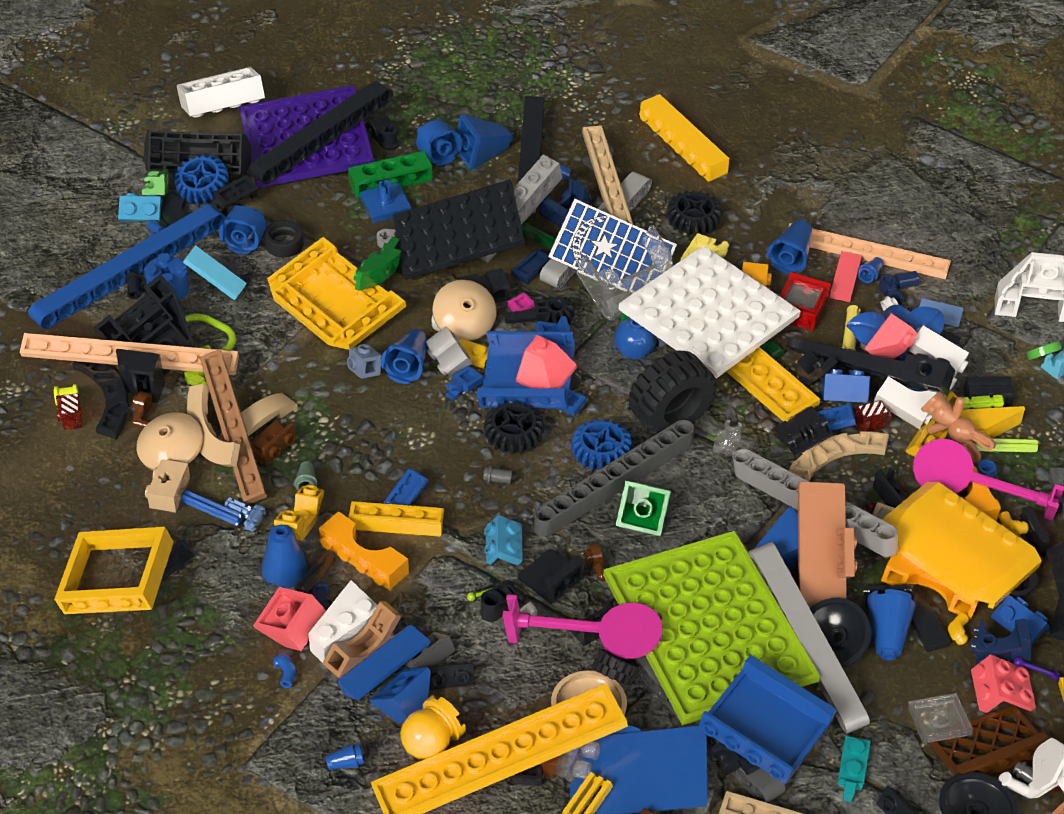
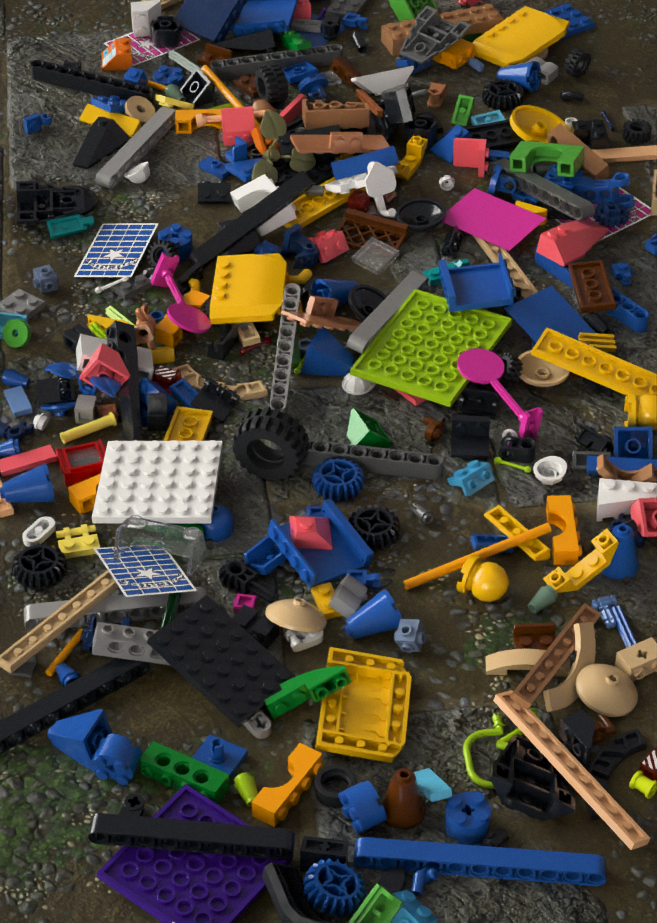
camera: 130 degrees left, 5 degrees down
none -> blue cone [1,368,30,388]
none -> white plate [22,516,56,547]
none -> light orange bar [45,629,83,676]
none -> lime cone [234,772,258,807]
none -> light orange arch [251,743,324,828]
none -> reddish brown cone [381,768,426,829]
none -> light orange piece [403,523,552,590]
none -> yellow tile [457,554,509,602]
none -> white piece [533,456,567,486]

